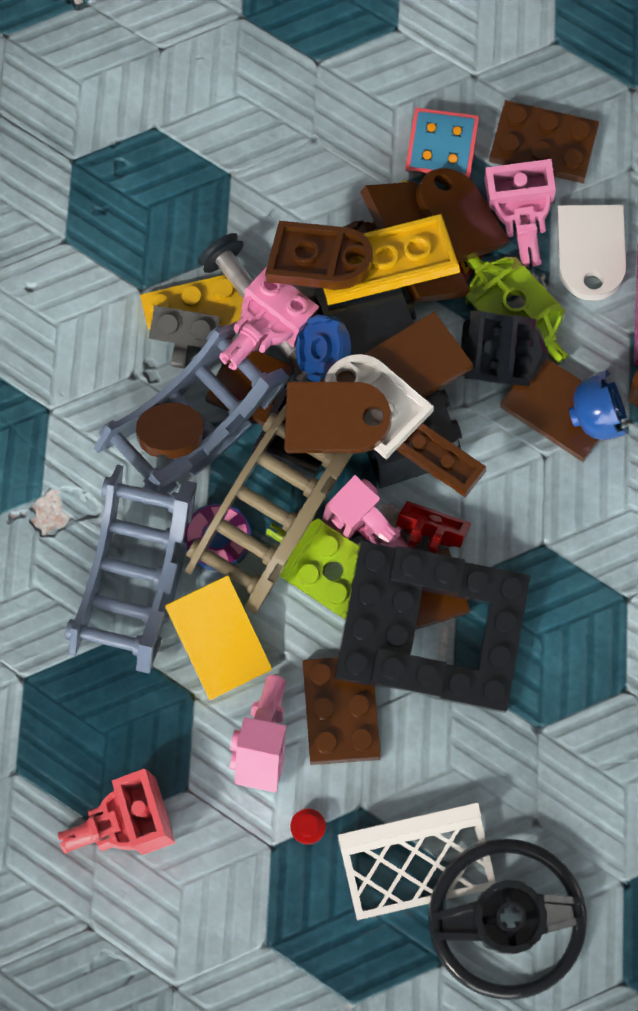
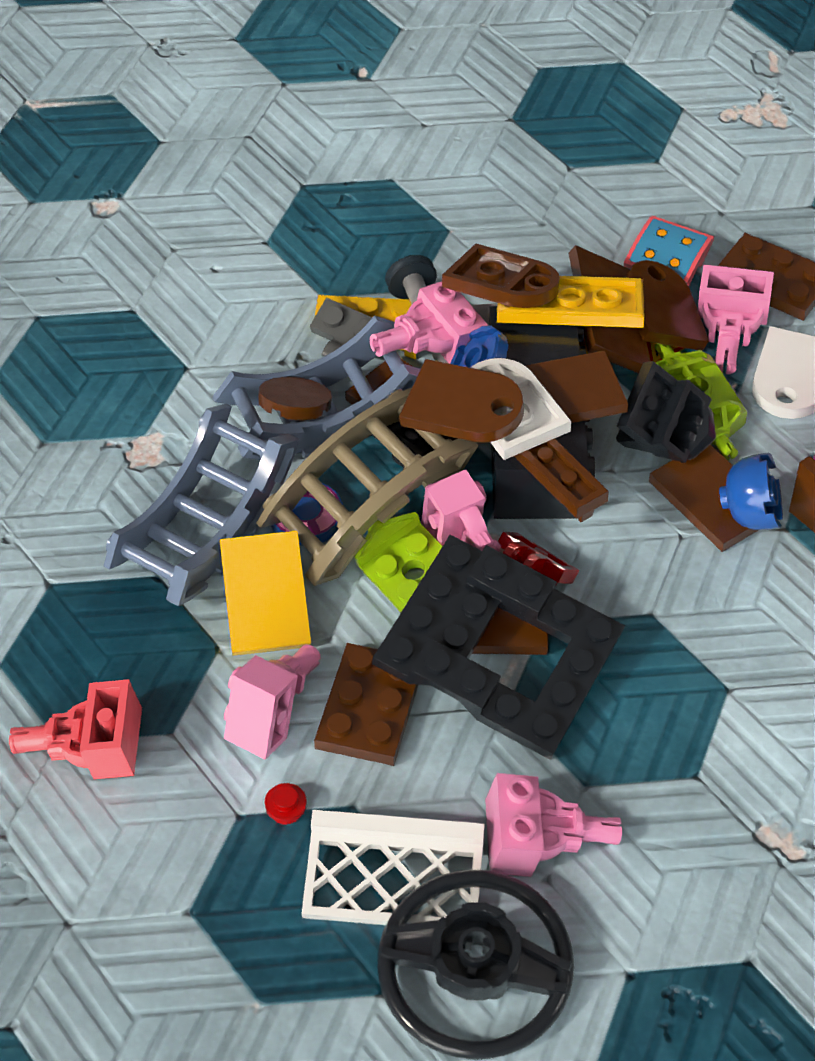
camera: 15 degrees right, 20 degrees down
none -> bright pink brick [485,773,622,877]

